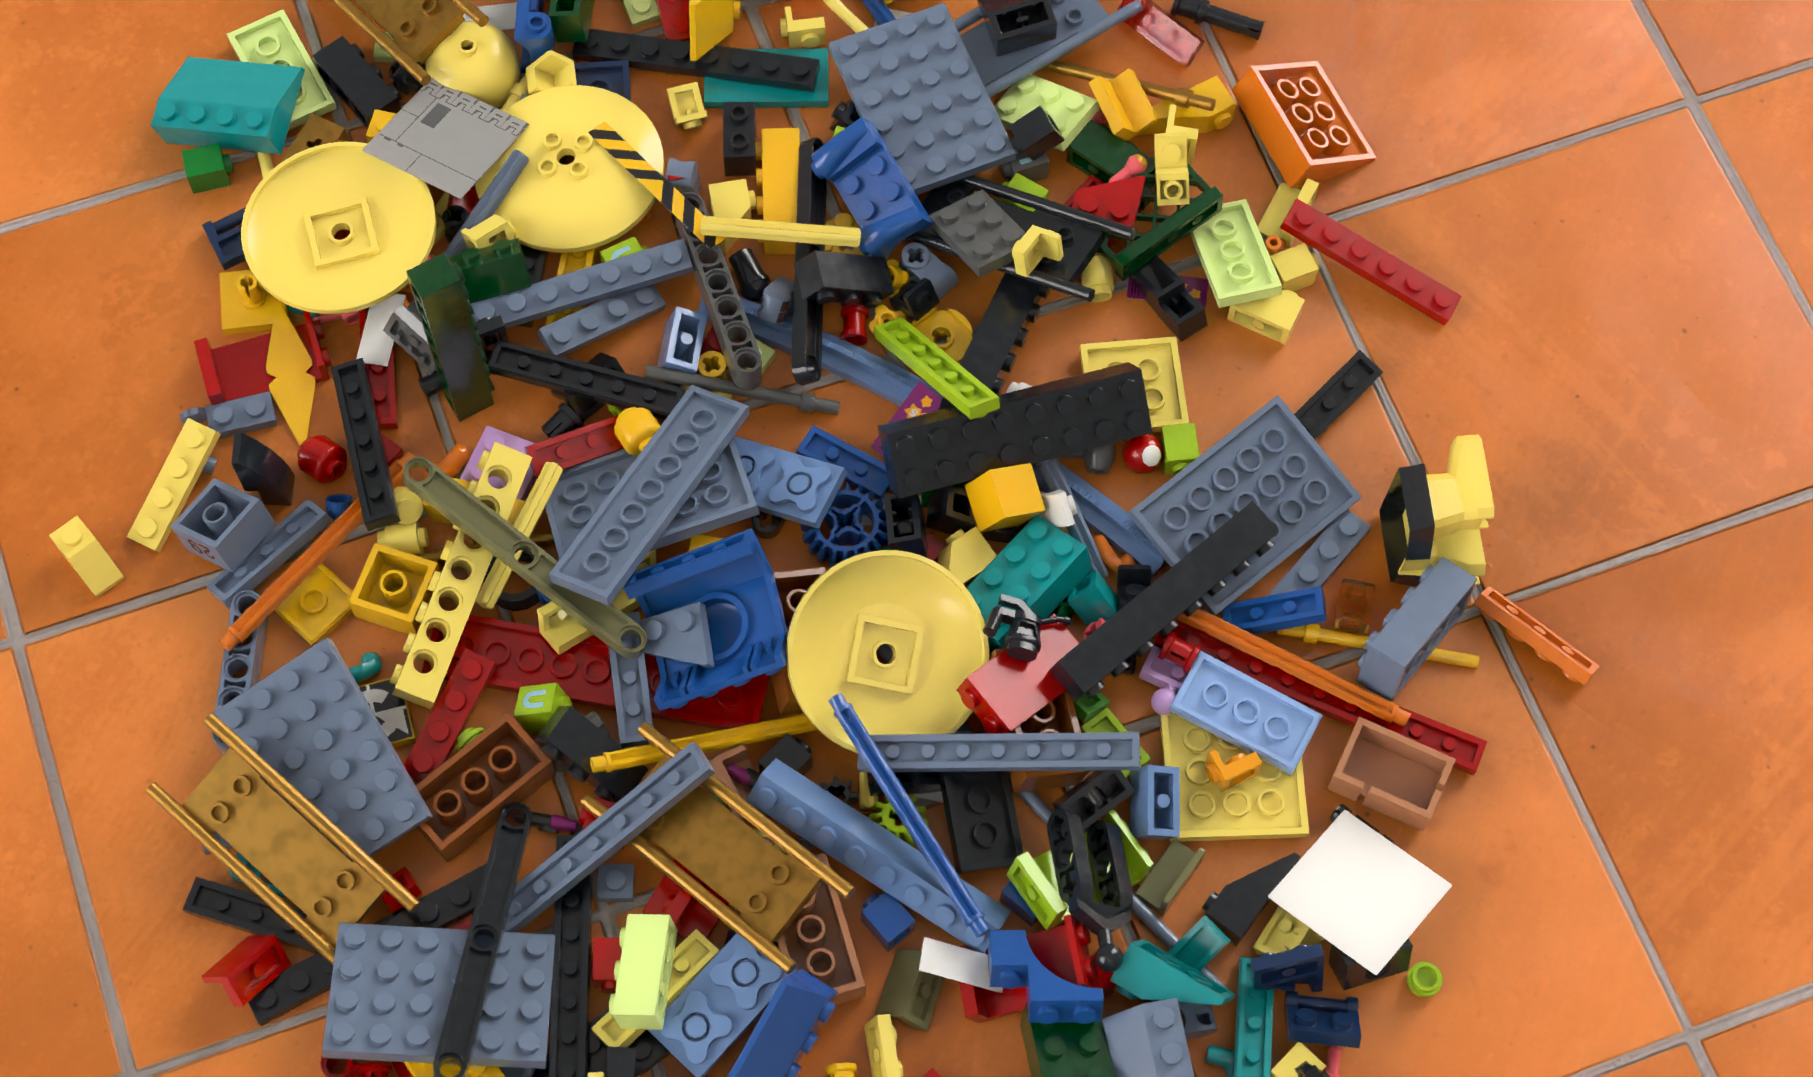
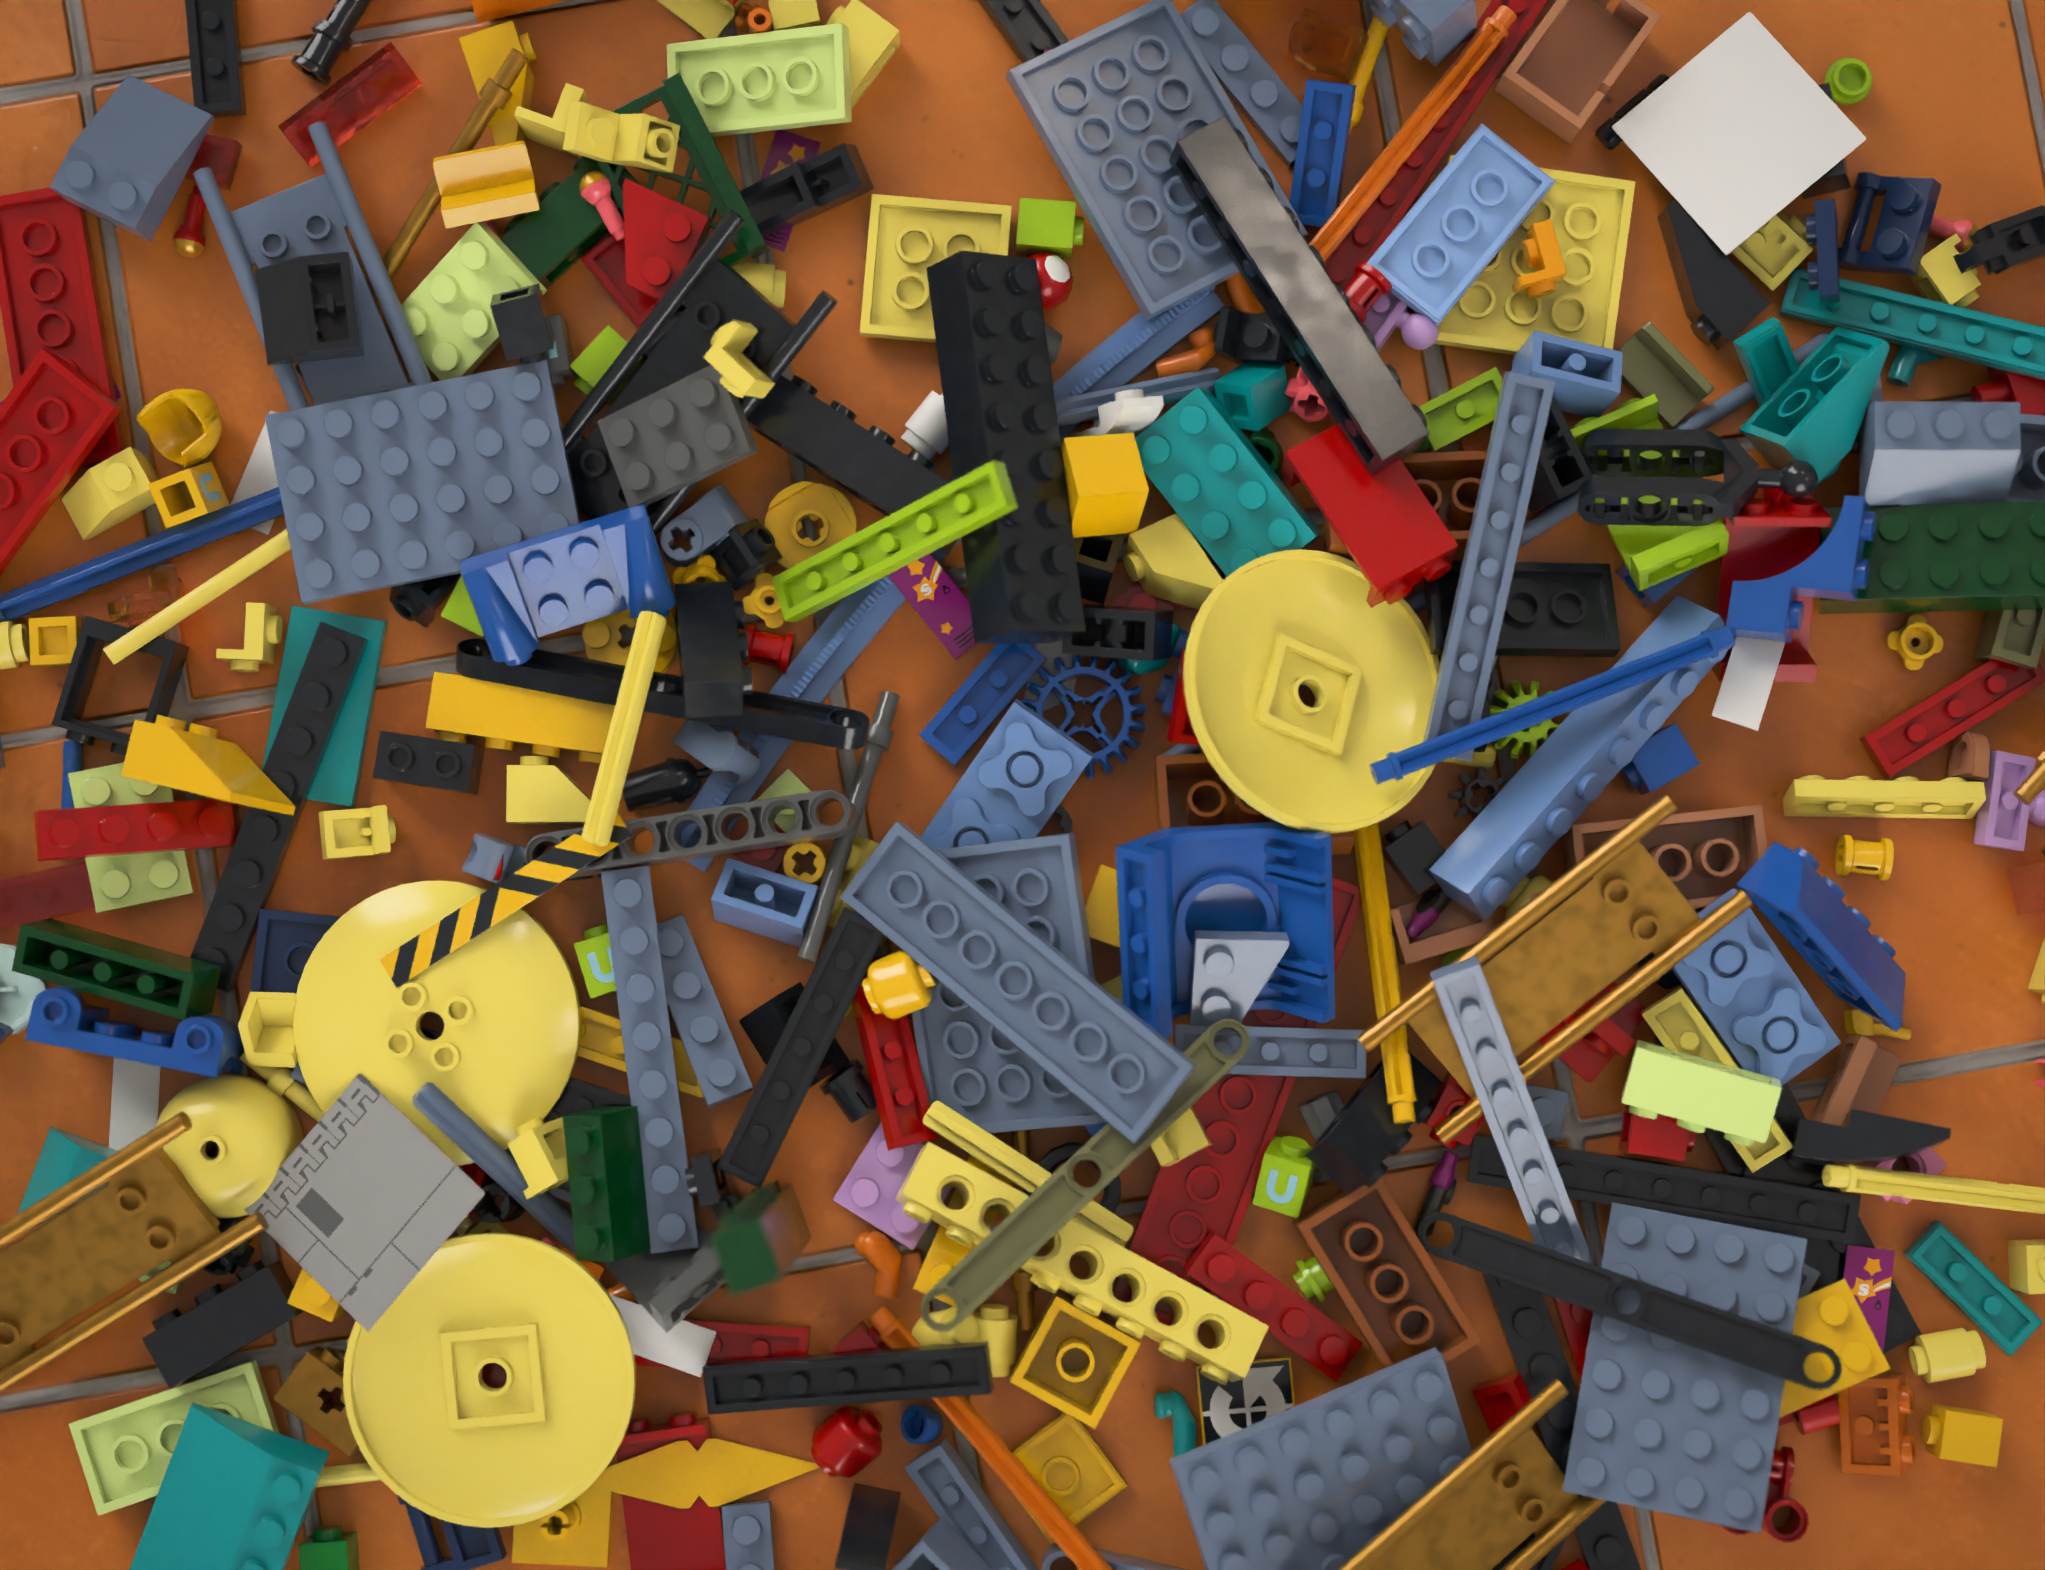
camera: 80 degrees left, 20 degrees up
olive panel [875,949,945,1031] -> none
black piece [983,594,1072,662] -> none

